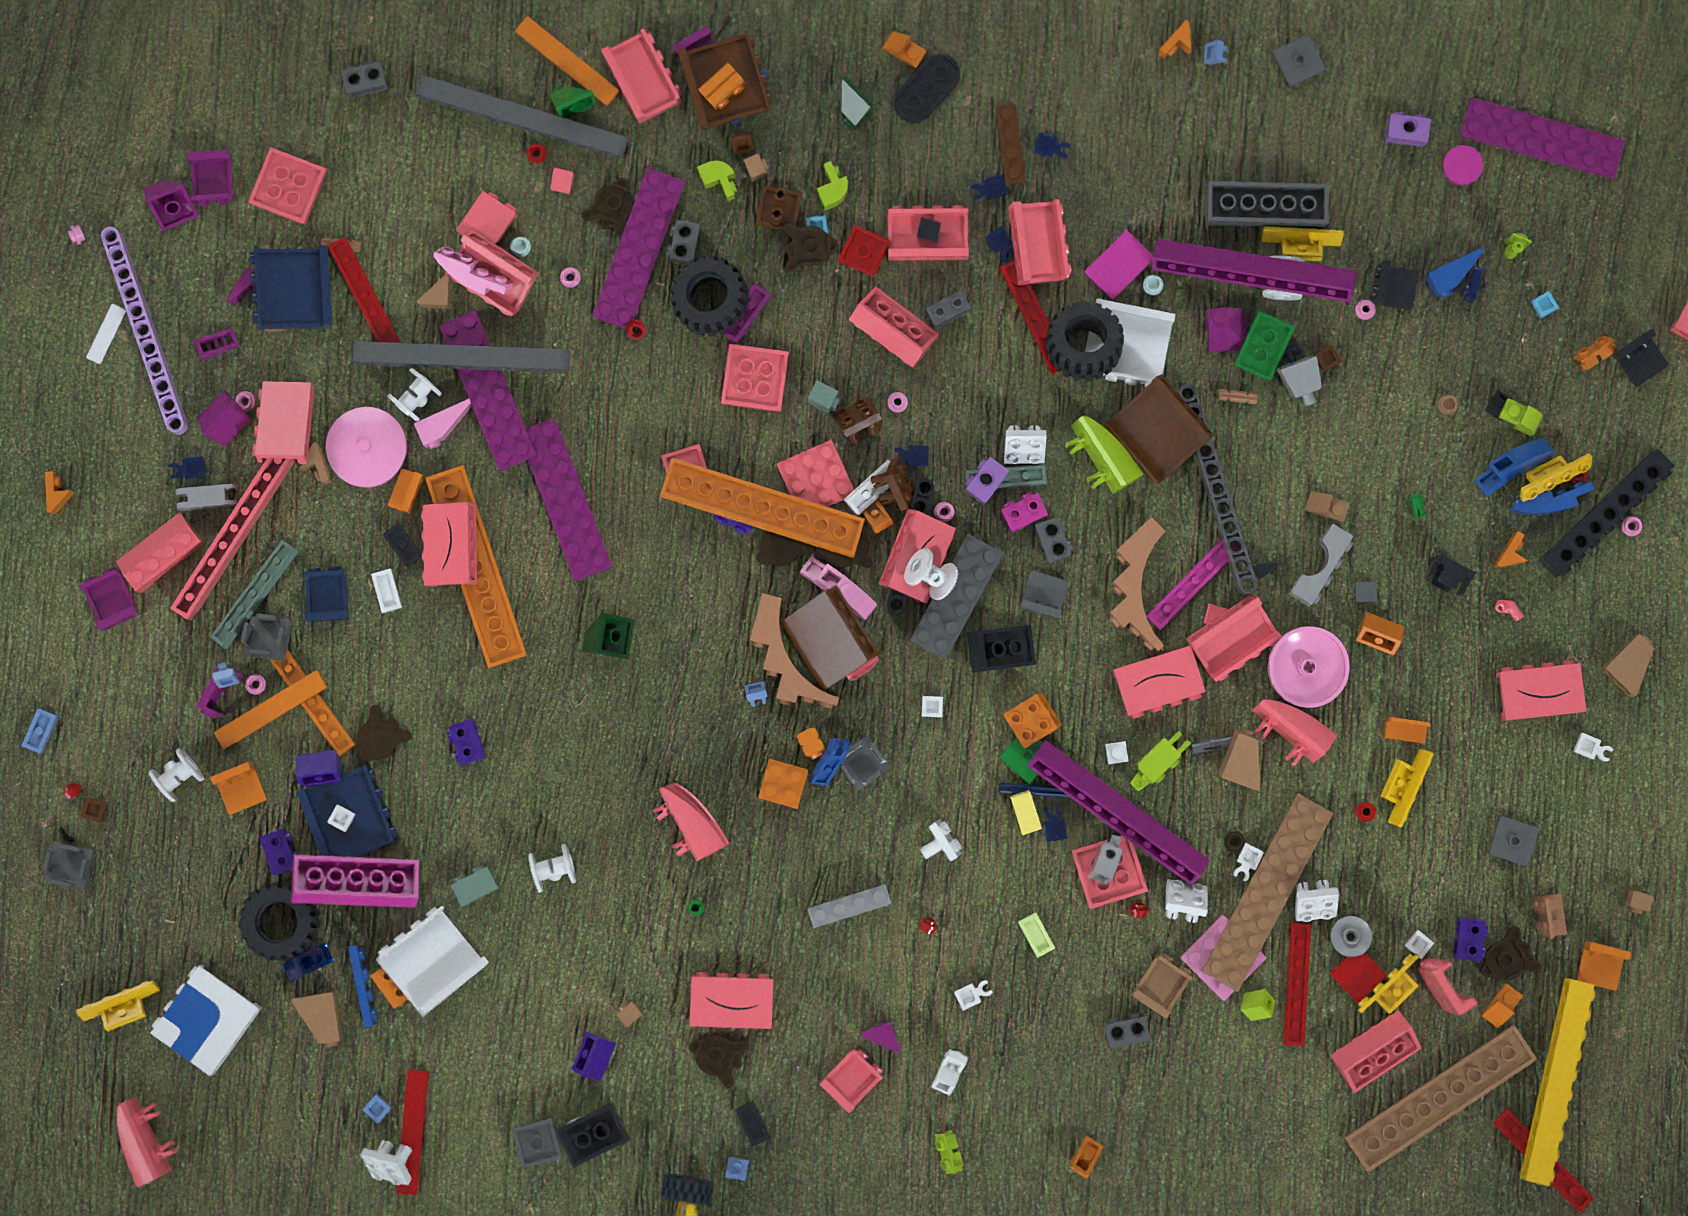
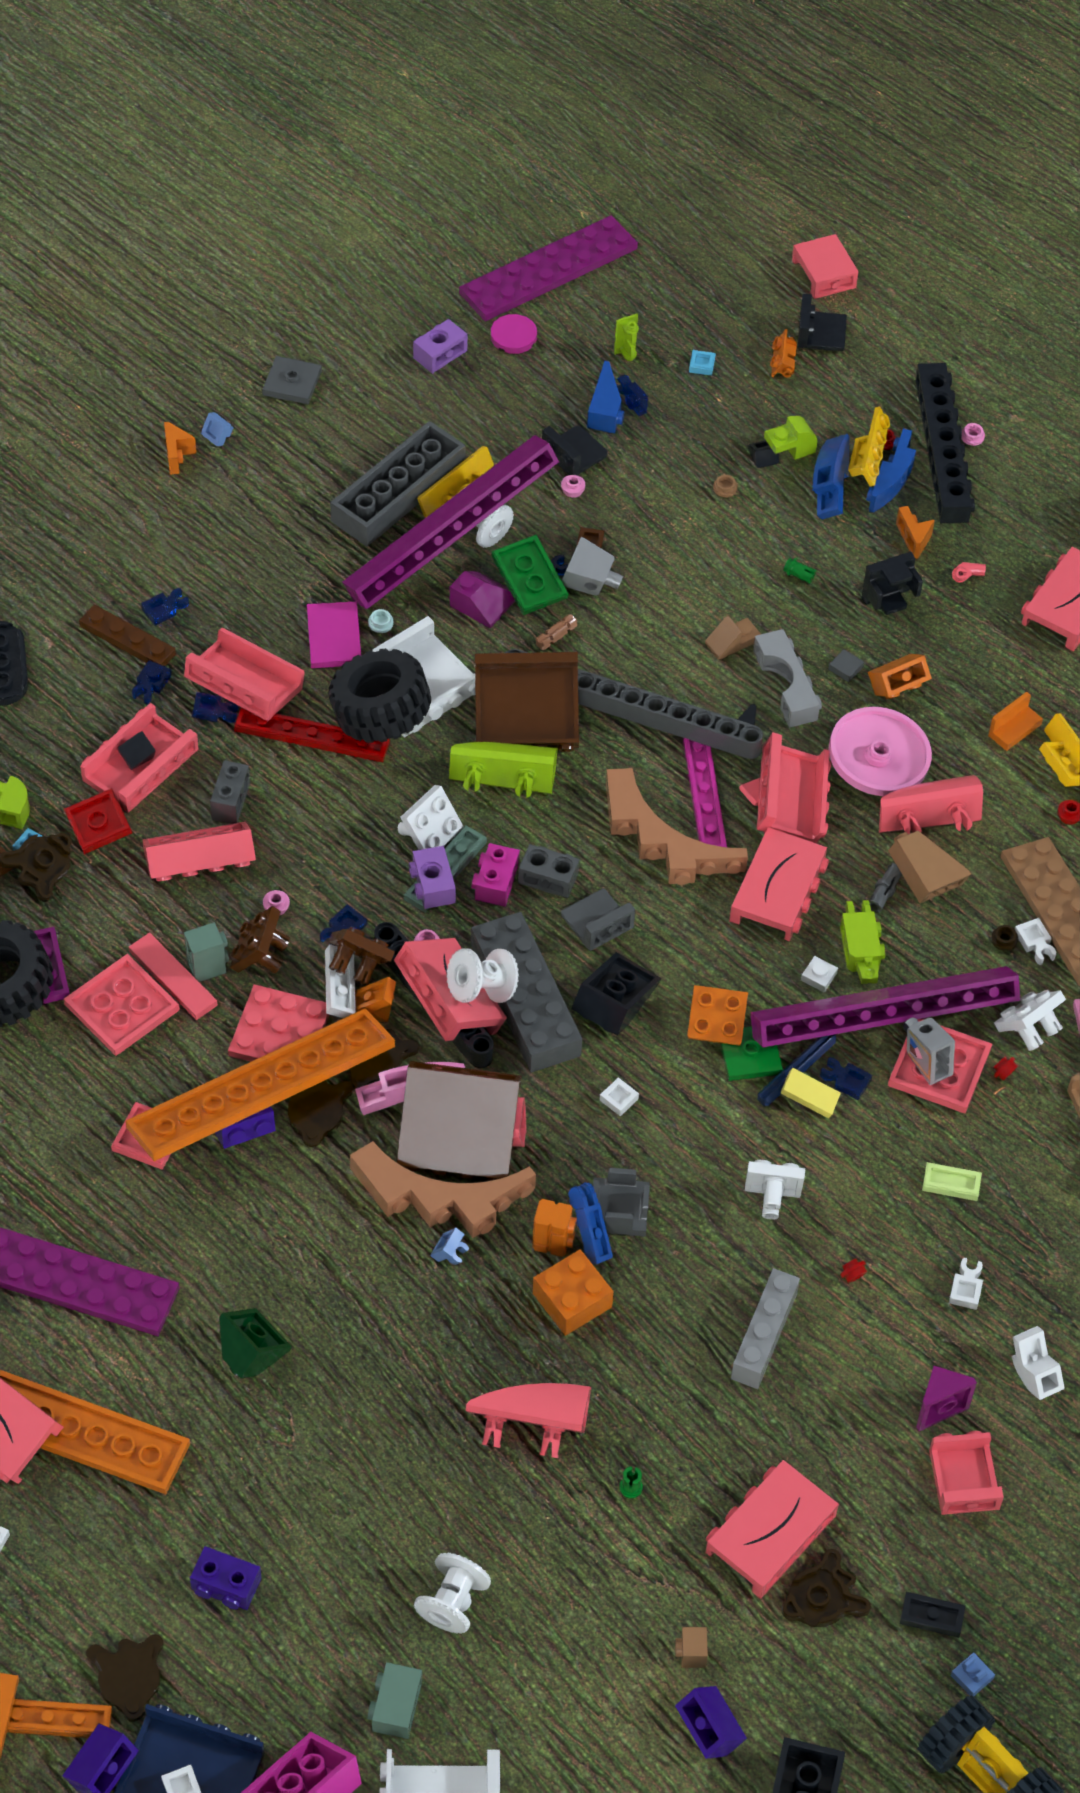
camera: 50 degrees left, 30 degrees down
none -> coral tile [129,932,218,1021]

